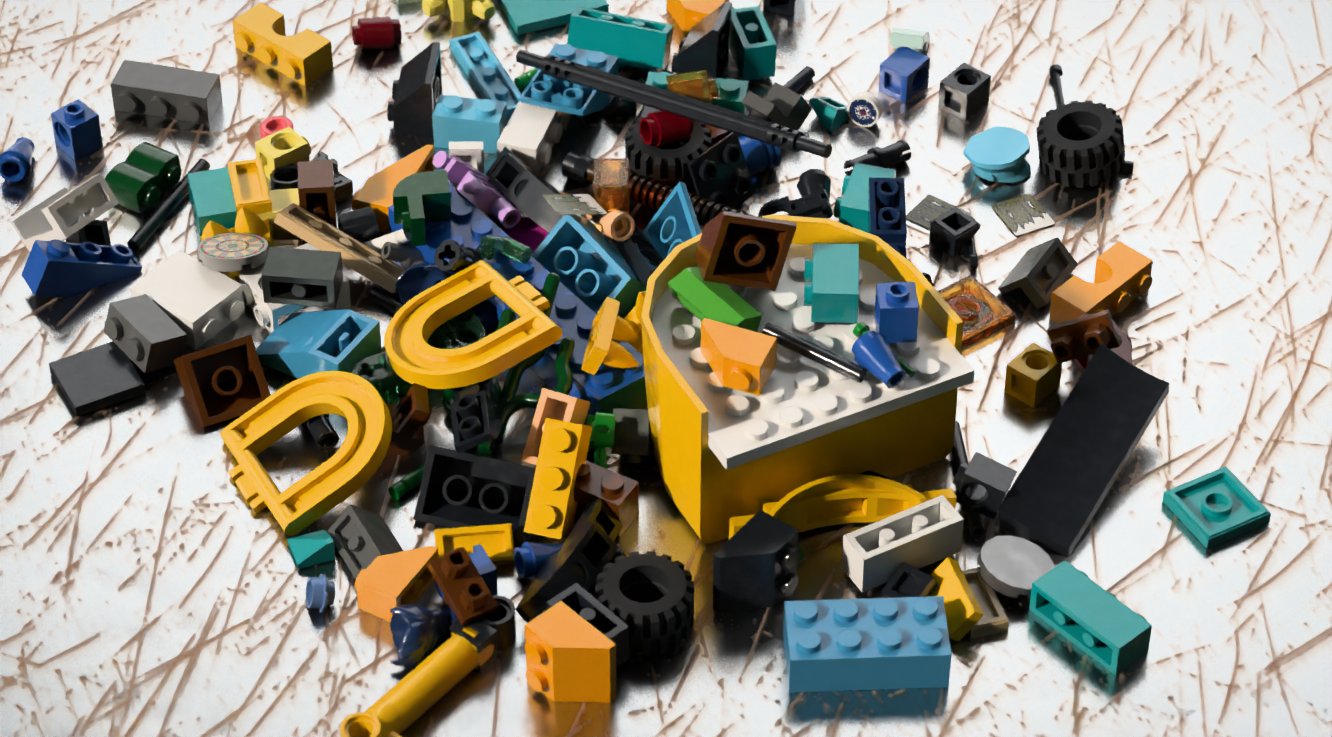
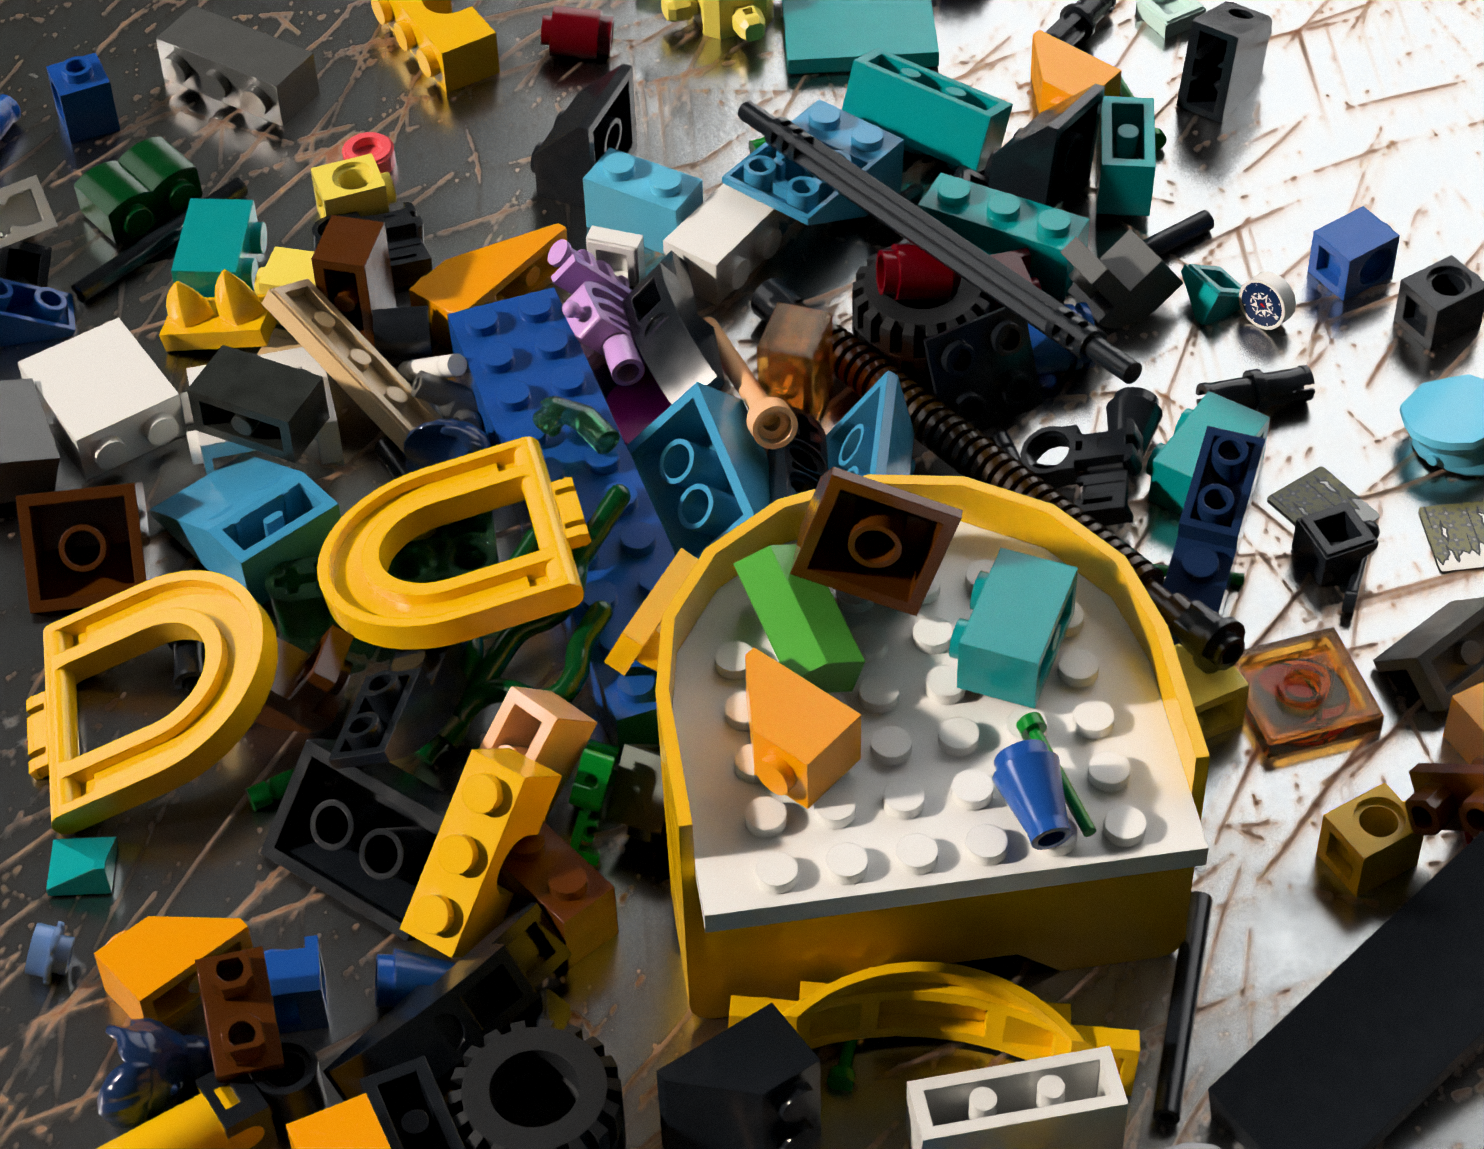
camera: 20 degrees right, 5 degrees up
light grey tile [197,232,269,272] -> none
yellow tile [228,158,272,214] -> none
dark grey panel [327,504,403,579] -> none
dark green brick [393,170,451,246] -> none
black bush [434,239,482,274] -> none
yellow tile [434,523,514,566] -> none
medium azure tile [449,32,521,122] -> none
sticker [542,194,607,215] -> none
clear orange brick [666,70,719,105] -> none
black bar [762,323,867,383] -> none
blue brick [874,282,919,343] -> none
light aqua slope [889,27,930,52] -> none
black brick [952,452,1017,520] -> none

